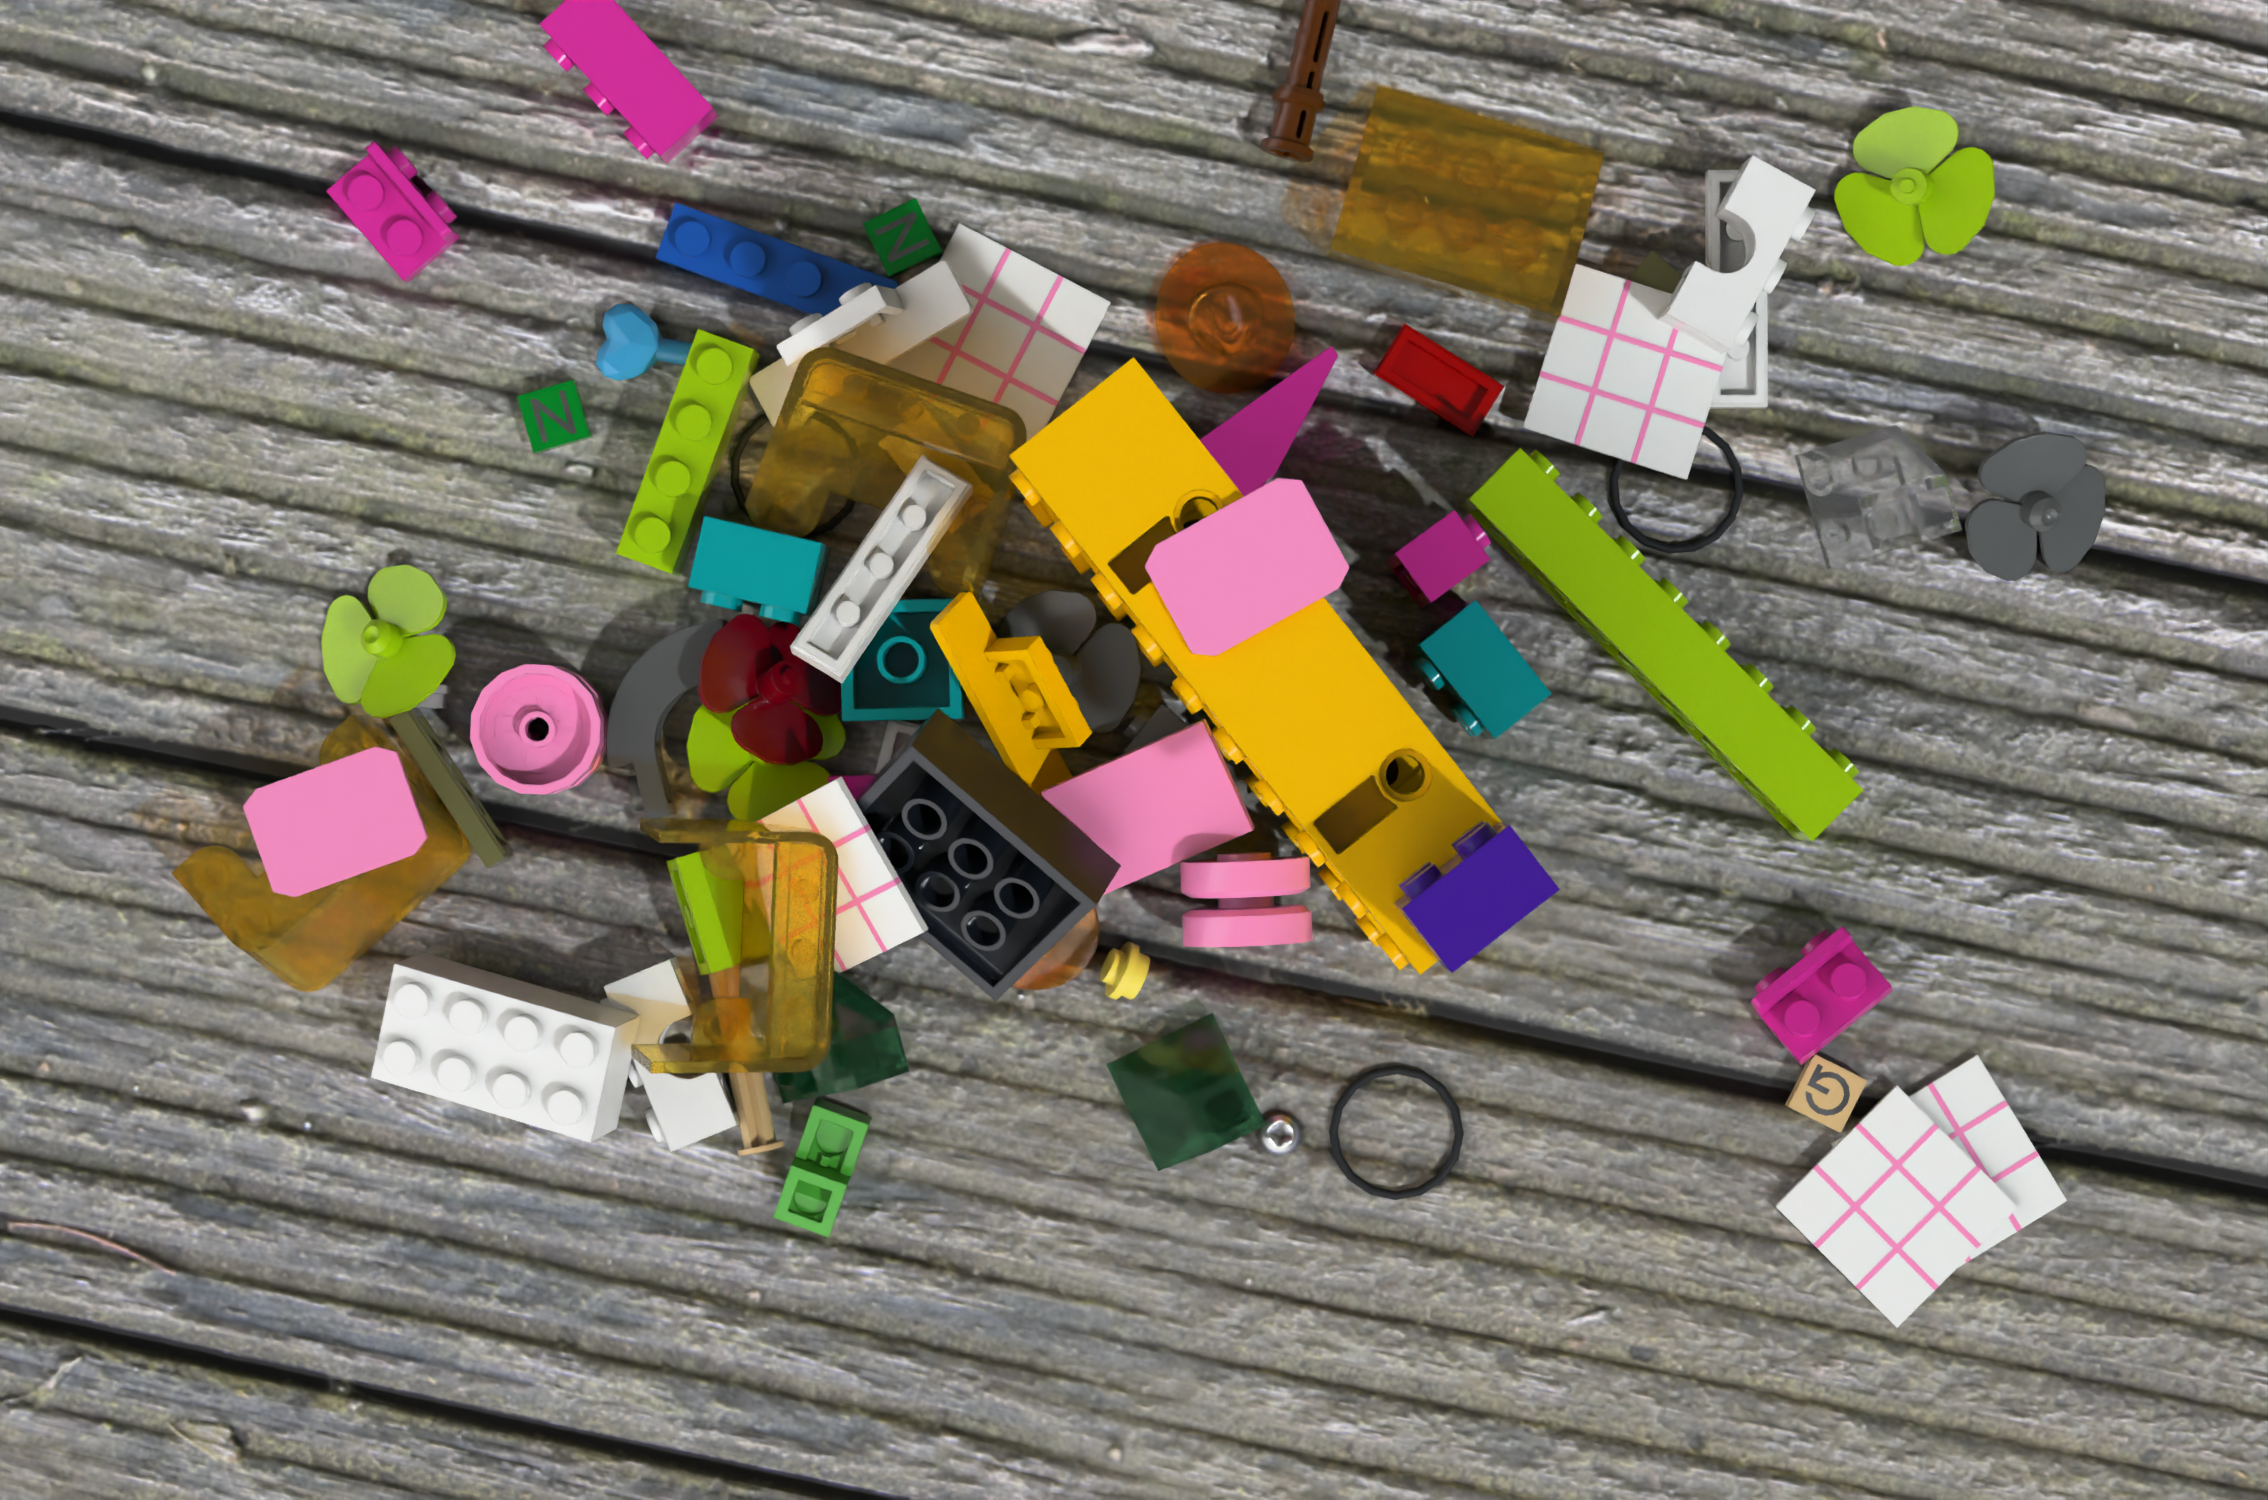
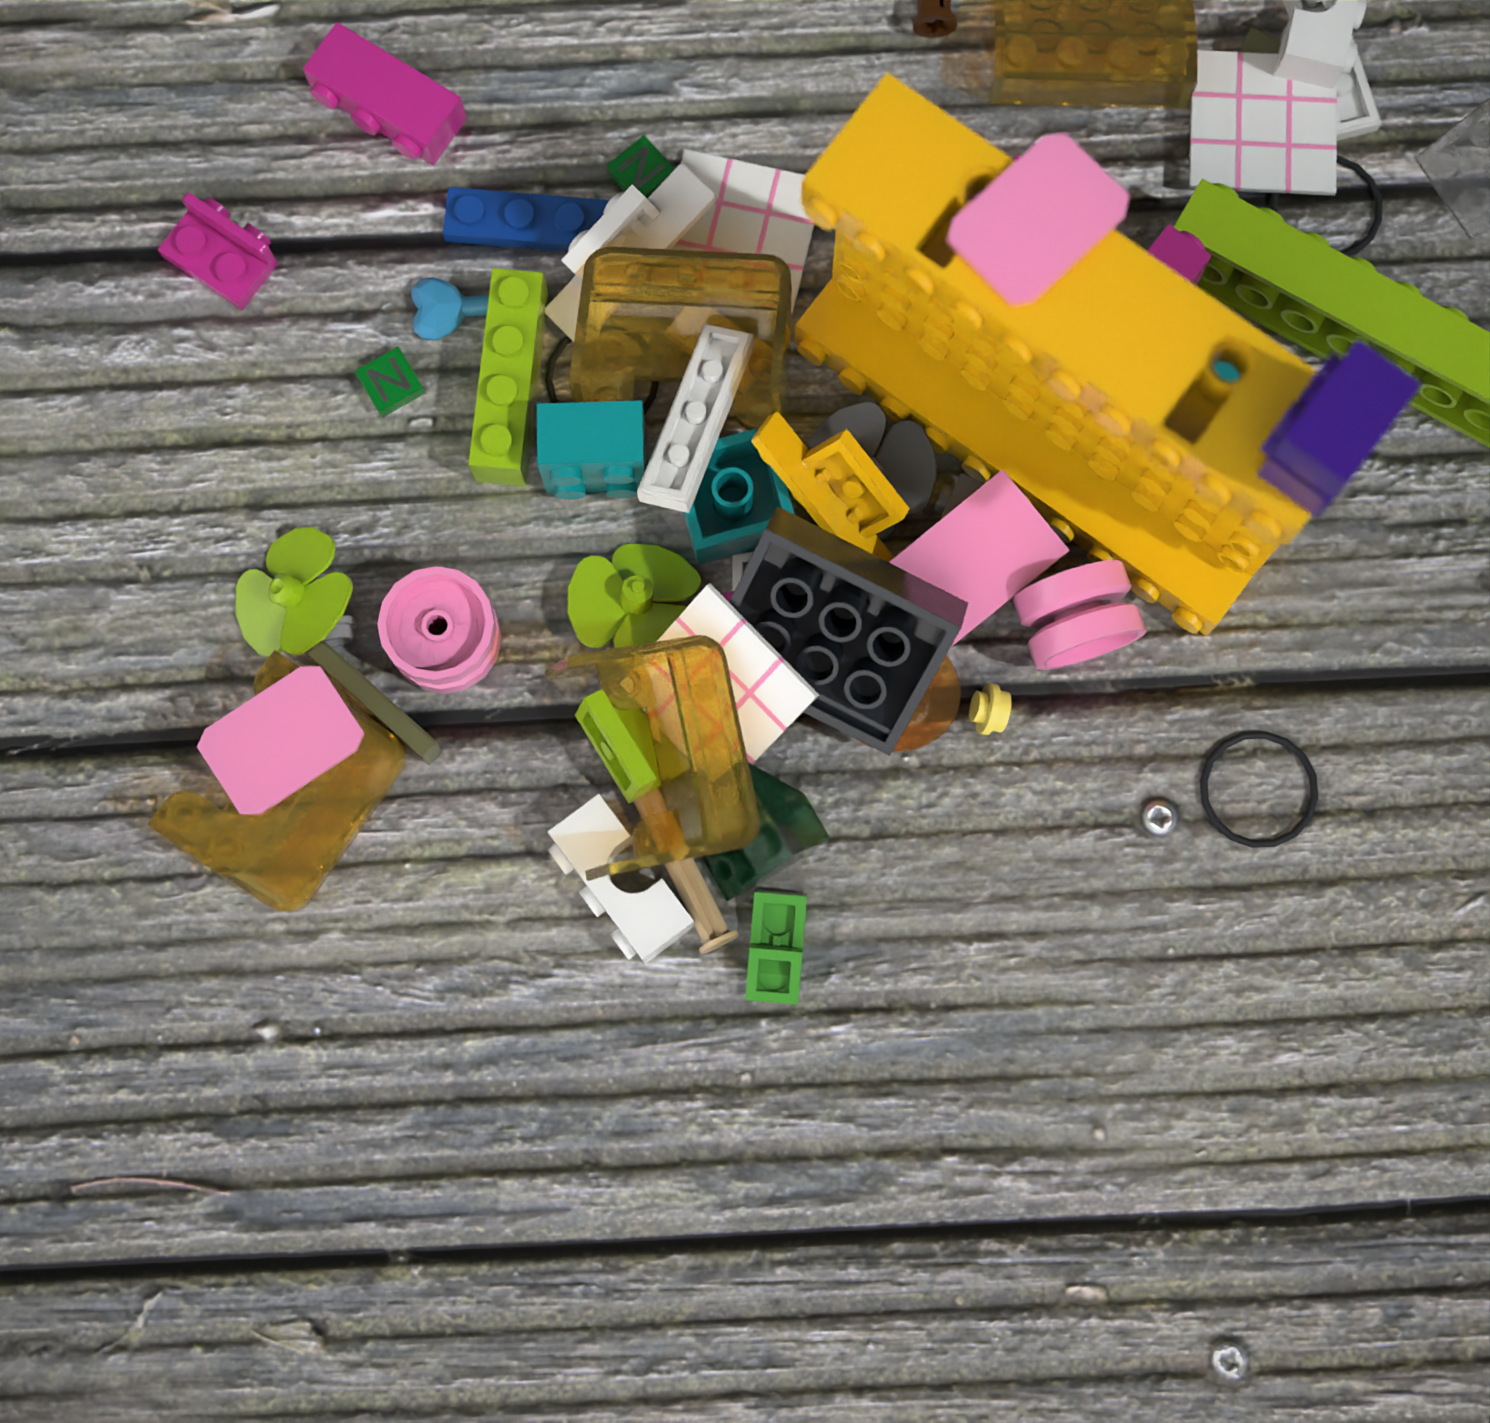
camera: 10 degrees left, 10 degrees down
white brick [371,953,641,1143] -> none
dark grey arch [606,619,727,821] -> none
dark red piece [698,613,842,766] -> none
clear green slope [1106,1012,1266,1171] -> none
red tile [1372,323,1505,438] -> none

